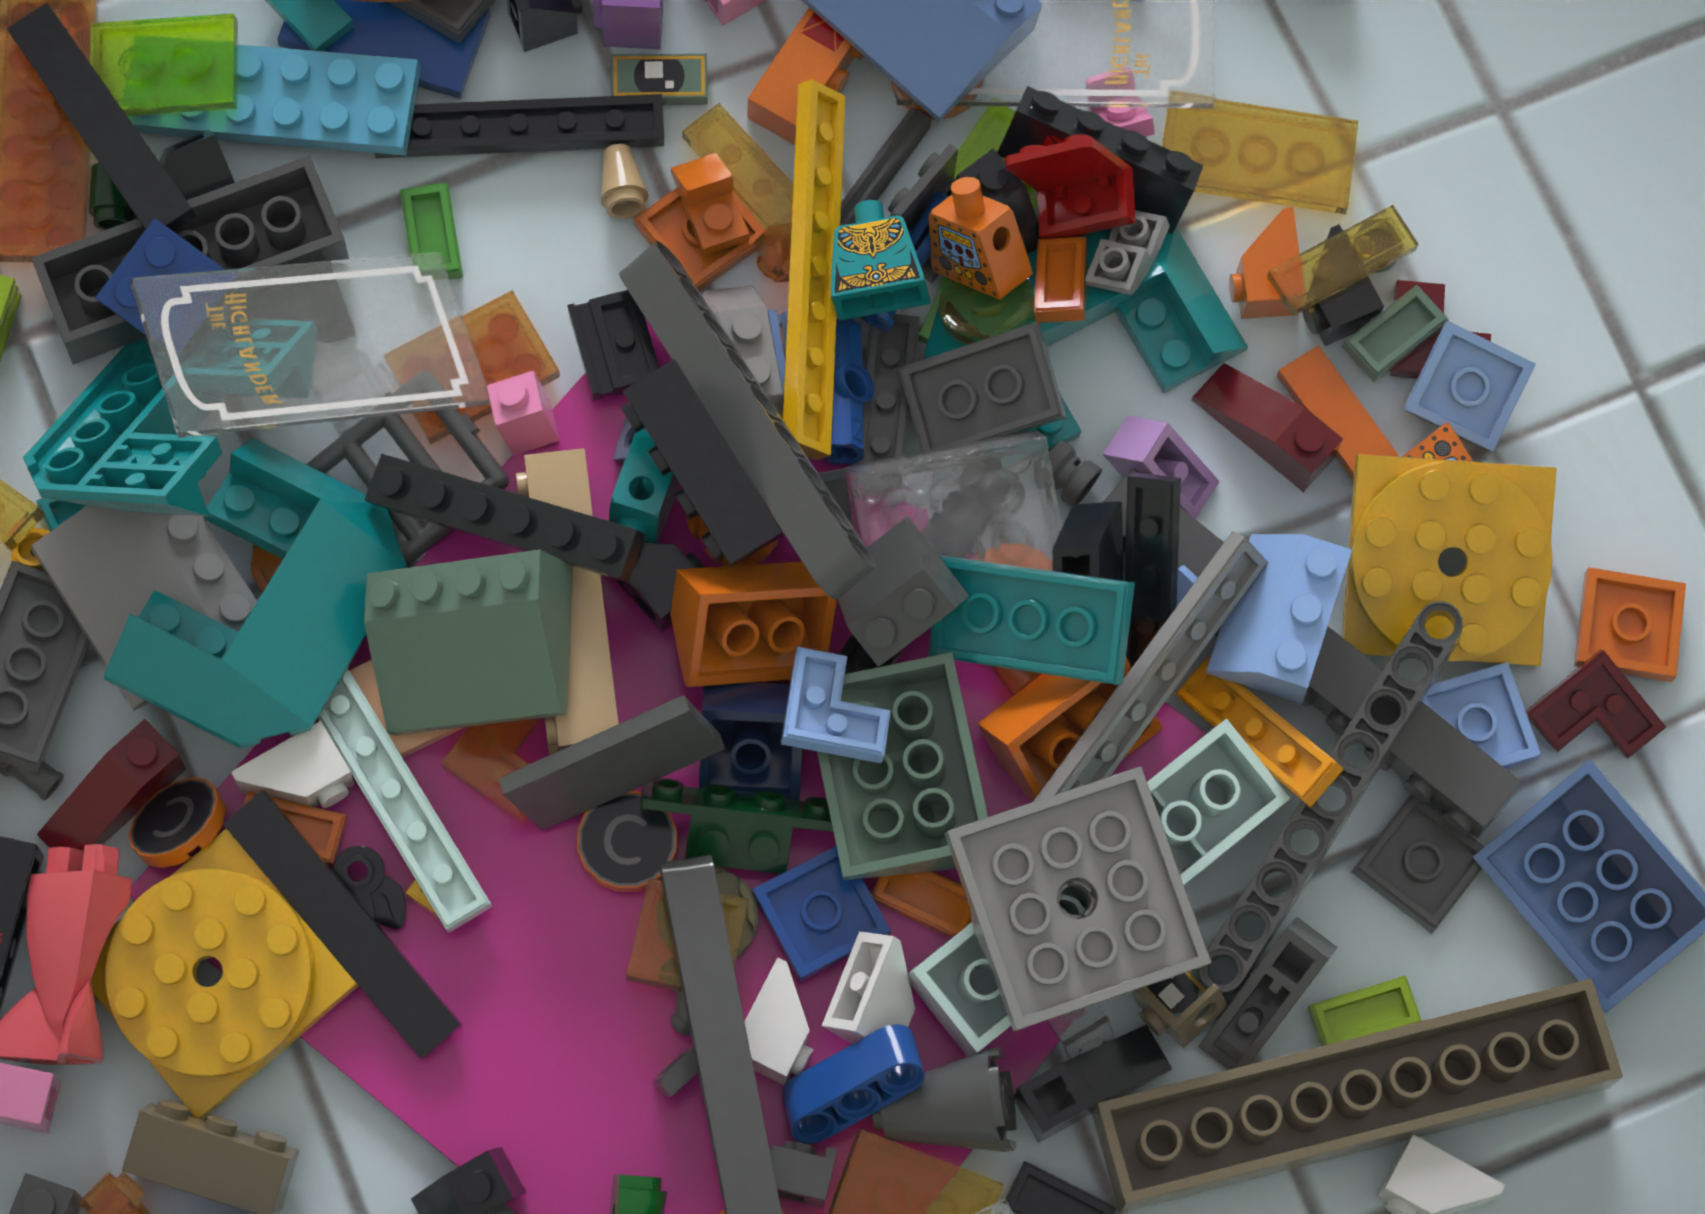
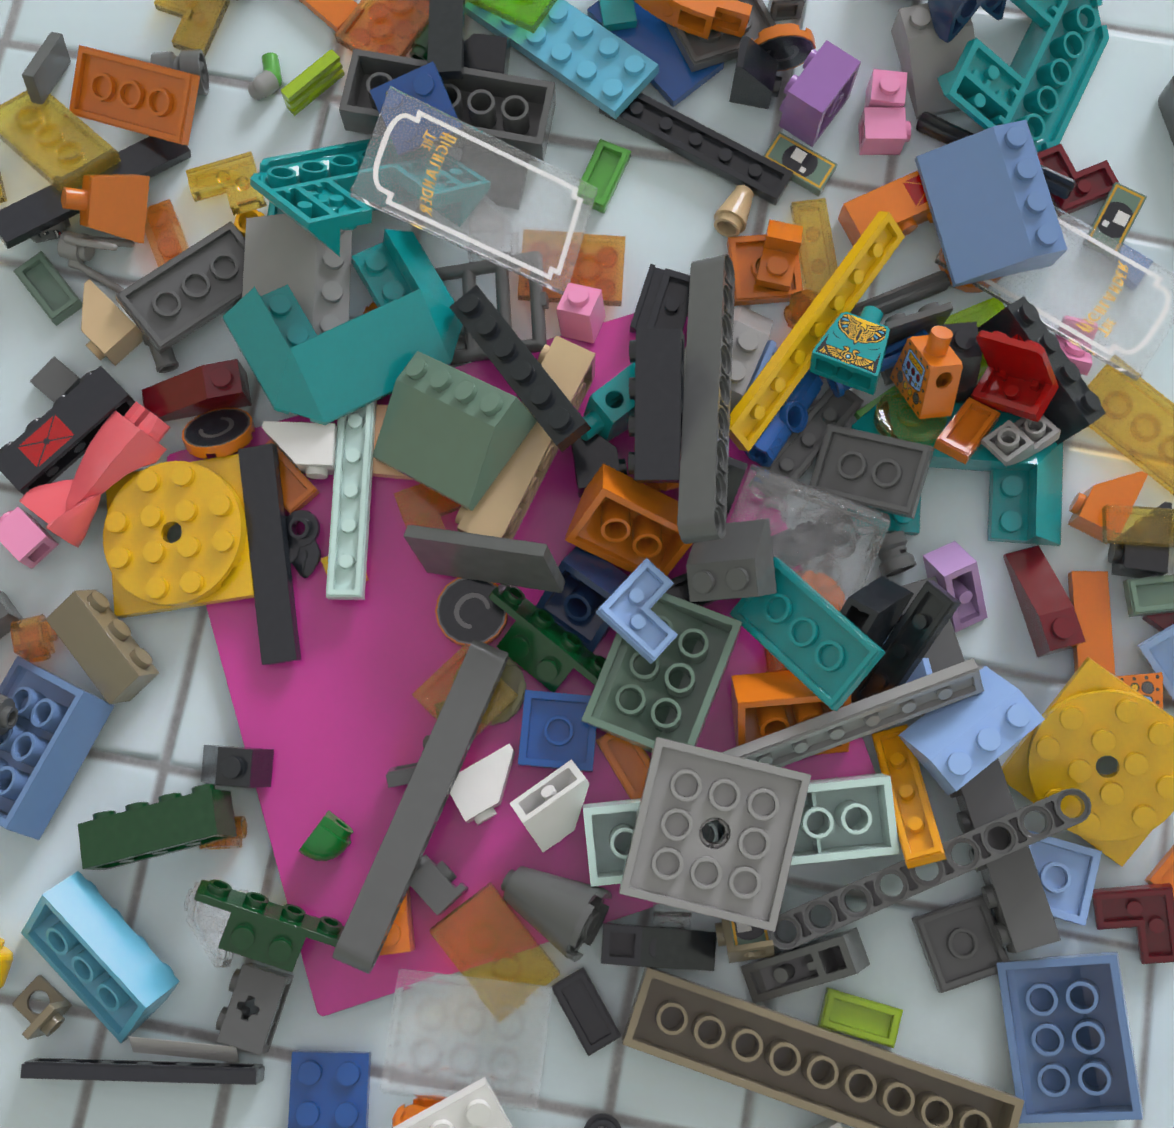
camera: 40 degrees right, 5 degrees up
blue beam [781,1024,925,1144] -> none

